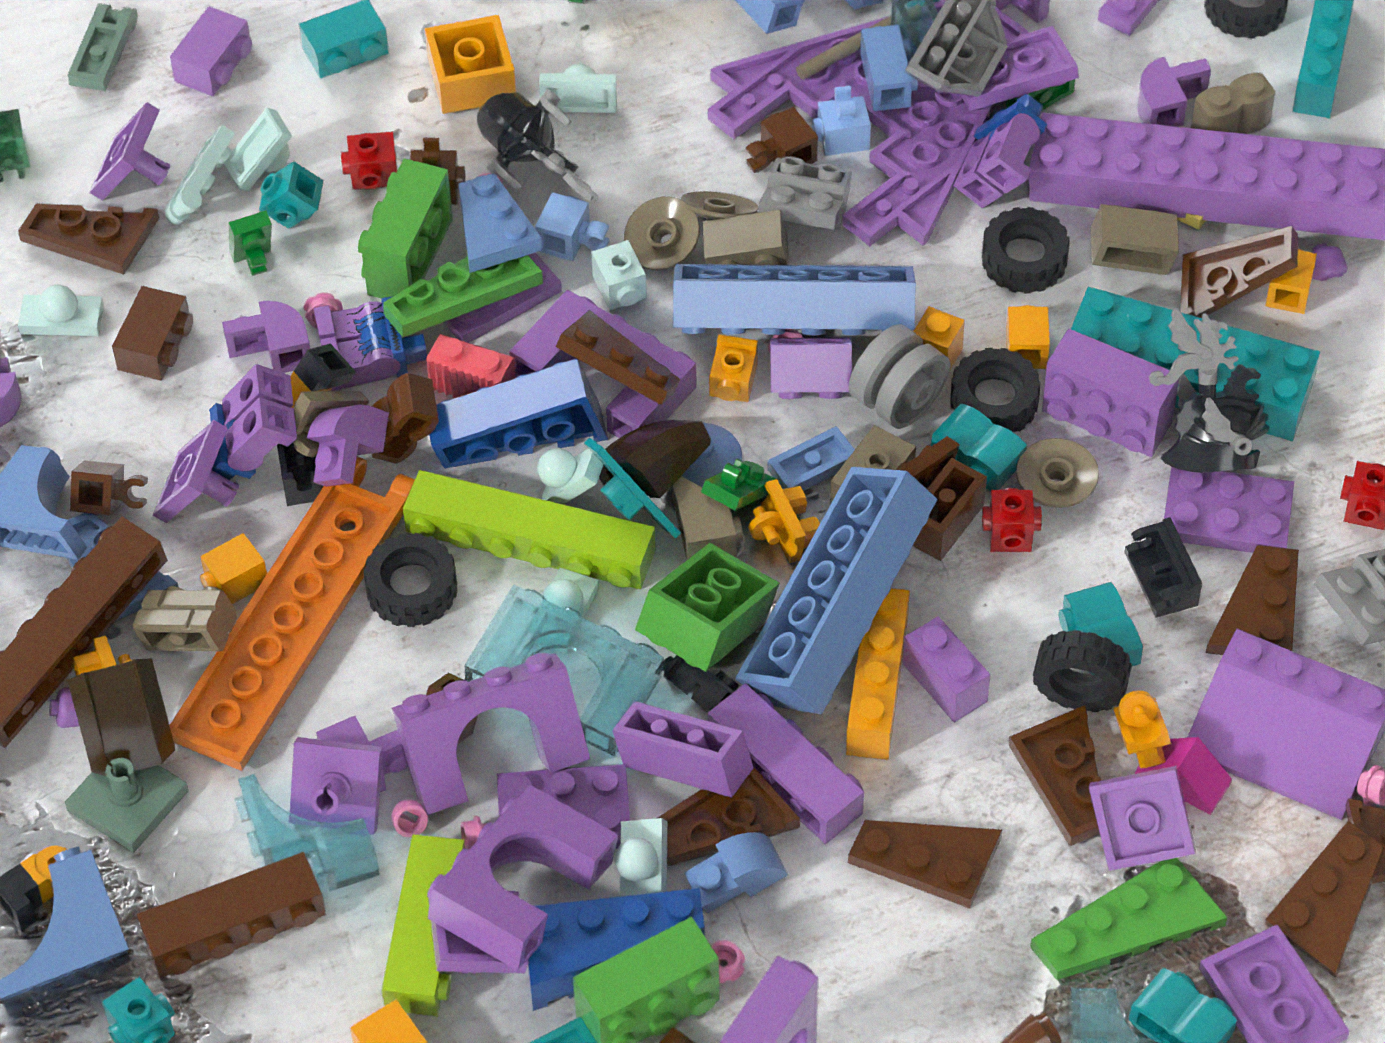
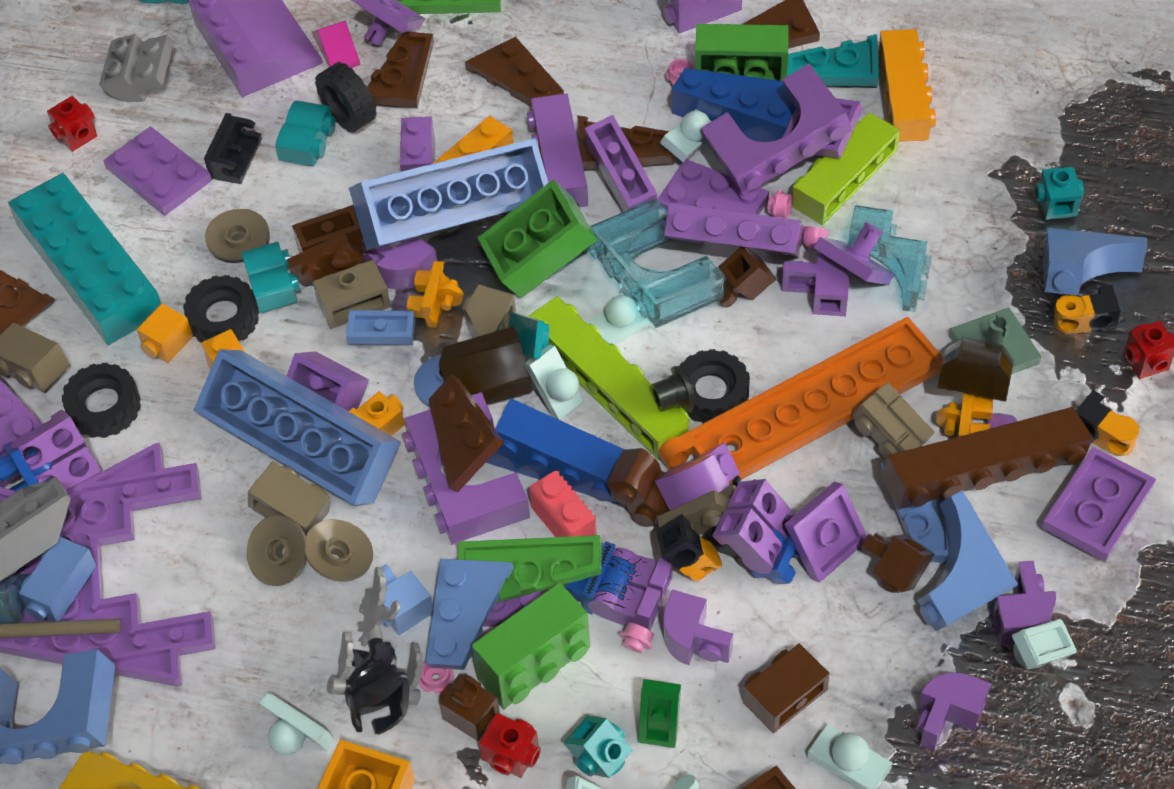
camera: 145 degrees left, 0 degrees up
reddish brown brick [136,851,326,979] -> none
light orange brick [199,533,267,604] -> none
light aqua brick [591,240,647,310] -> none
medium blue brick [684,832,788,914] -> none
green plate [701,458,776,511] -> none
reddish brown brick [746,106,818,173] -> none
light grey brick [758,157,852,230] -> none
light blue brick [812,86,871,156] -> none
light grey wheel [848,324,951,429] -> none
red brick [982,488,1042,552] -> none
medium lavender brick [1042,328,1179,458] -> none
light orange hips [1113,690,1171,768] -> none
helmet [1149,307,1269,473] -> none
reddish brown wing [1206,545,1299,655] -> none
none -> pearl dark grey piece [651,366,694,413]

